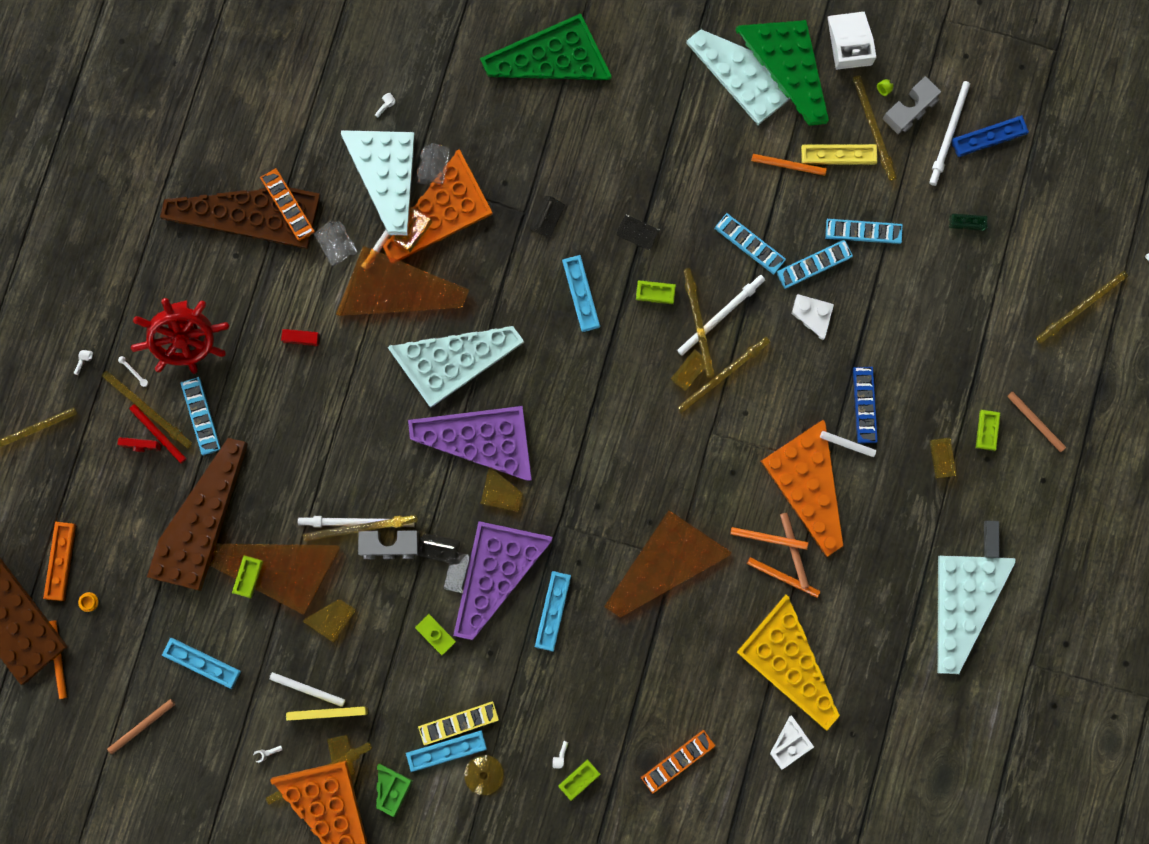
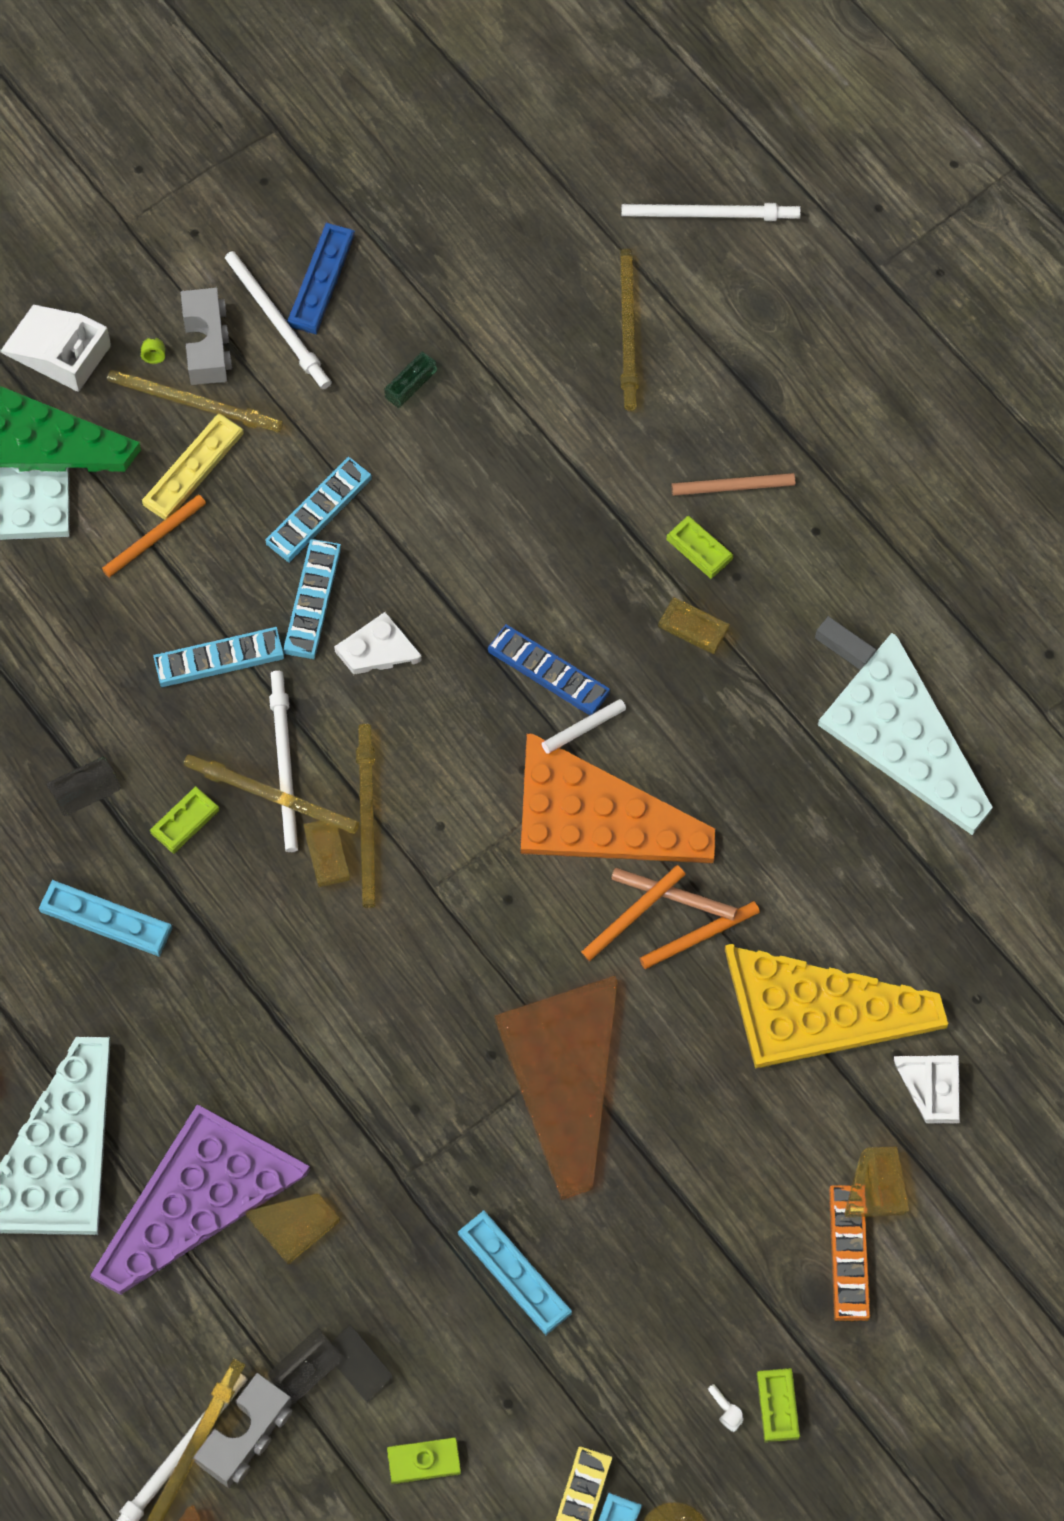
camera: 55 degrees left, 15 degrees down
medium lavender wing [453,521,553,640] -> none
none -> clear yellow wing [844,1147,909,1217]

